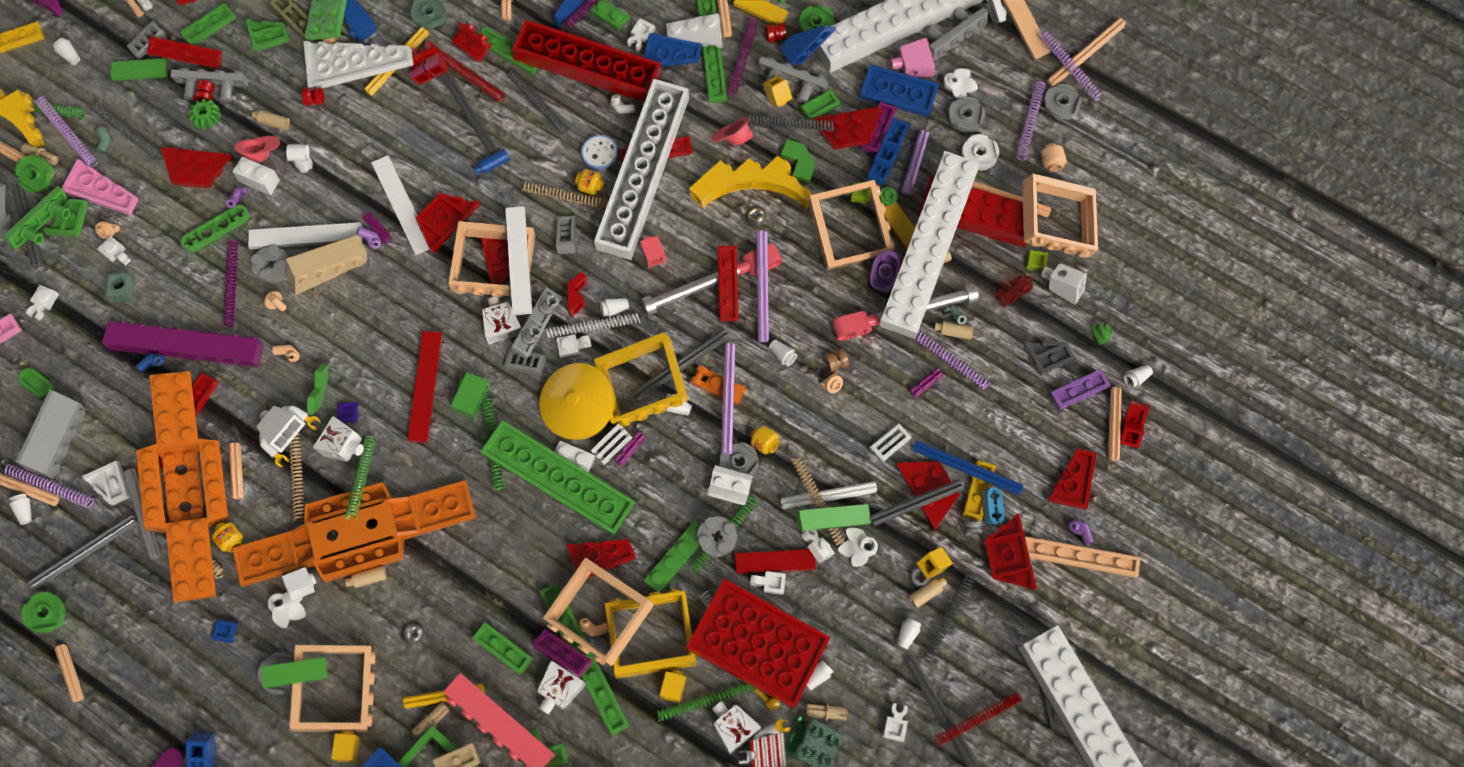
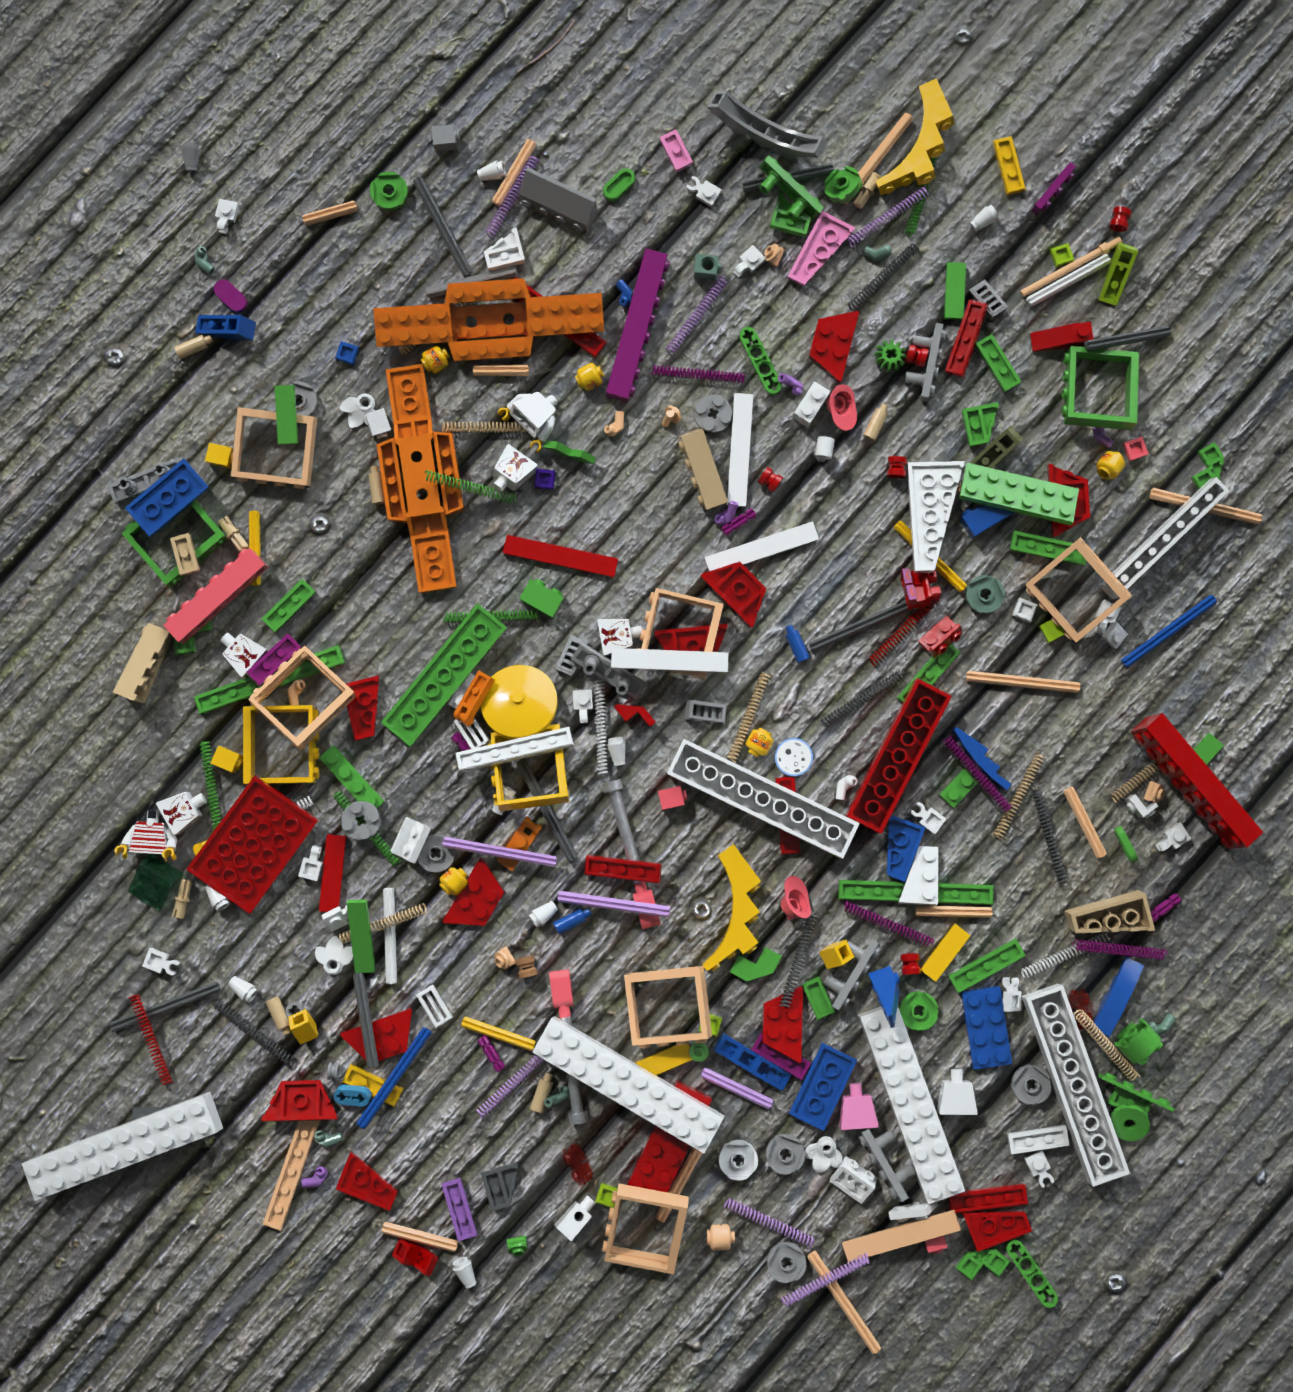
camera: 100 degrees right, 15 degrees up
medium lavender piece [870,250,902,292] -> none
none -> sand green arm [314,1130,344,1148]
none -> red wing [442,857,505,926]
none -> orange plate [453,671,495,726]
none -> white tile [456,727,574,773]
none -> yellow axle [461,1017,536,1051]
none -> blue cylinder [553,908,592,935]
none -> yellow head [575,363,605,391]
none -> lavender piece [666,276,727,354]
none -> red wheel [757,467,784,493]
none -> white bracket [830,1156,877,1204]

